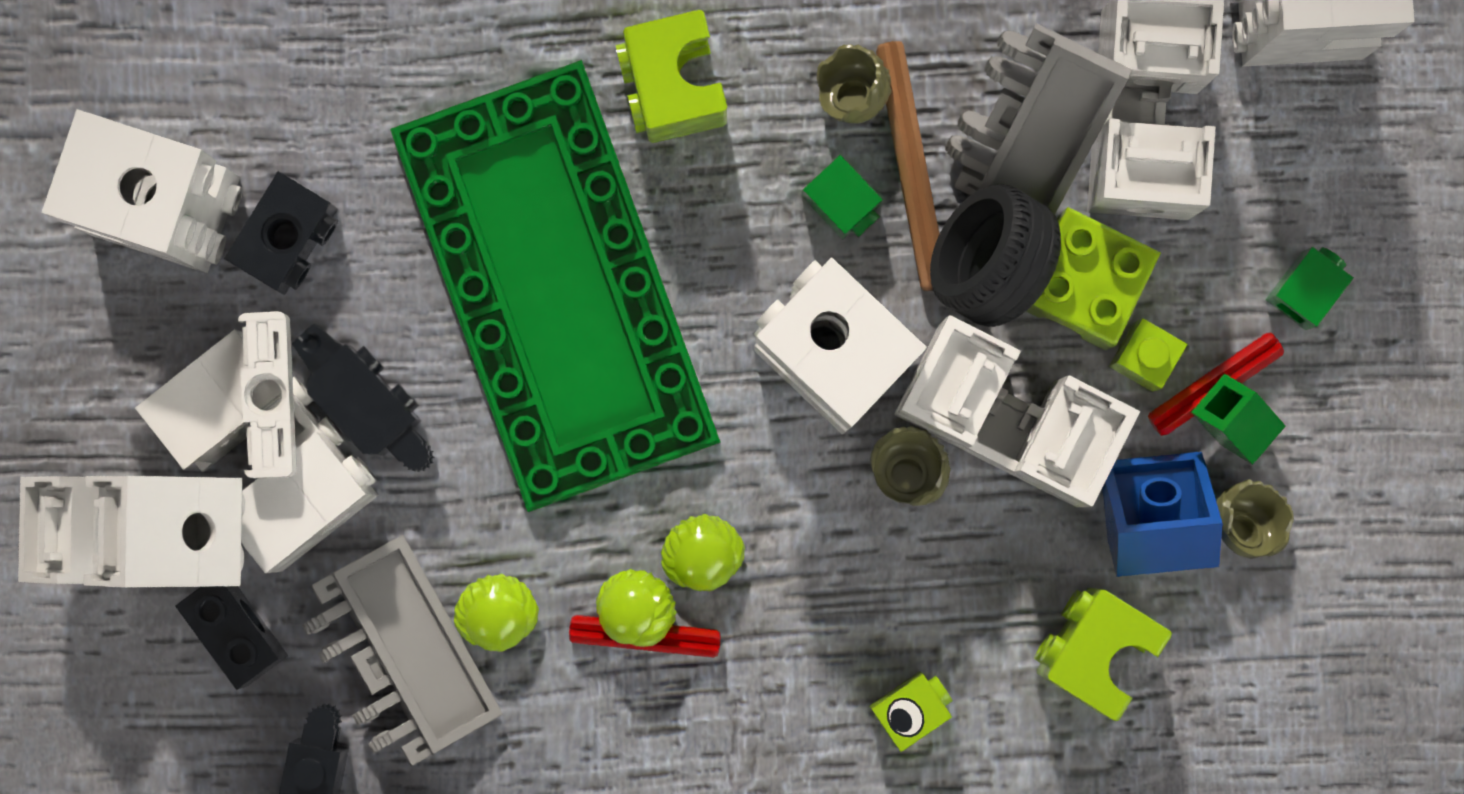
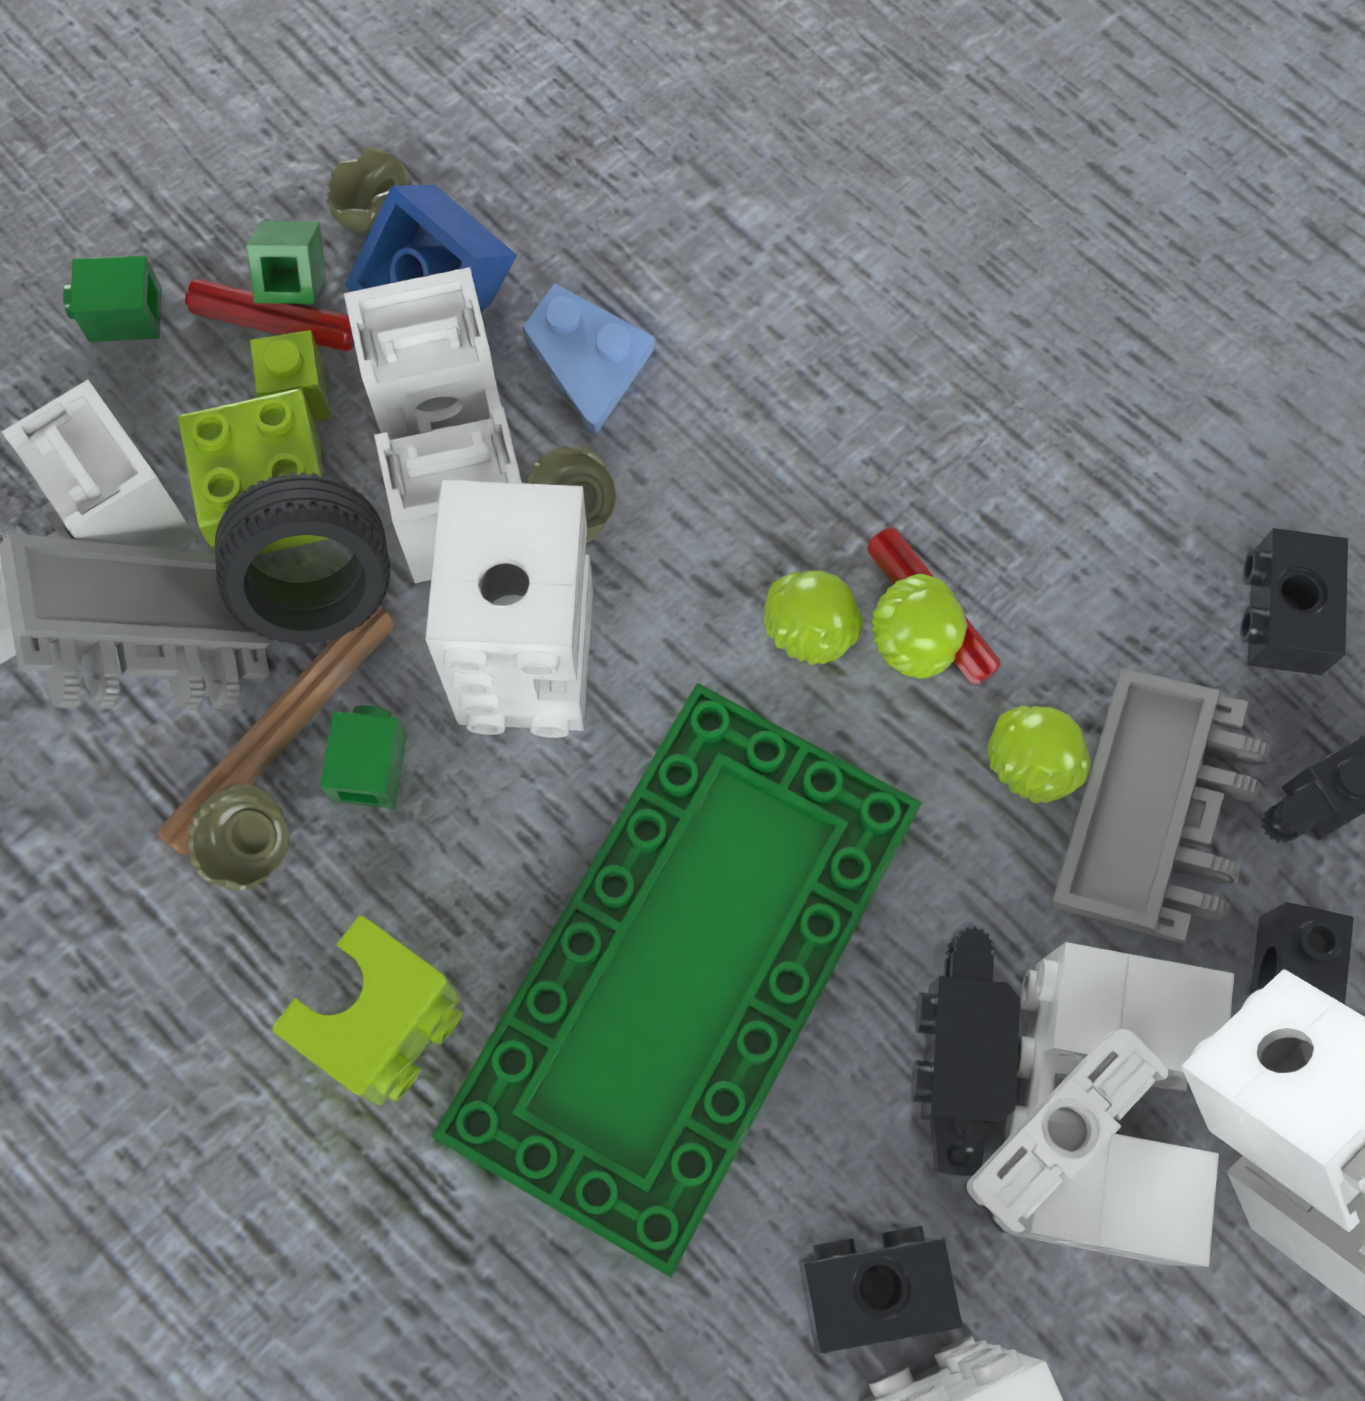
camera: 130 degrees left, 15 degrees down
lime brick [869,671,953,752] -> none
lime piece [1034,588,1172,721] -> none
none -> light blue wing [523,283,655,436]

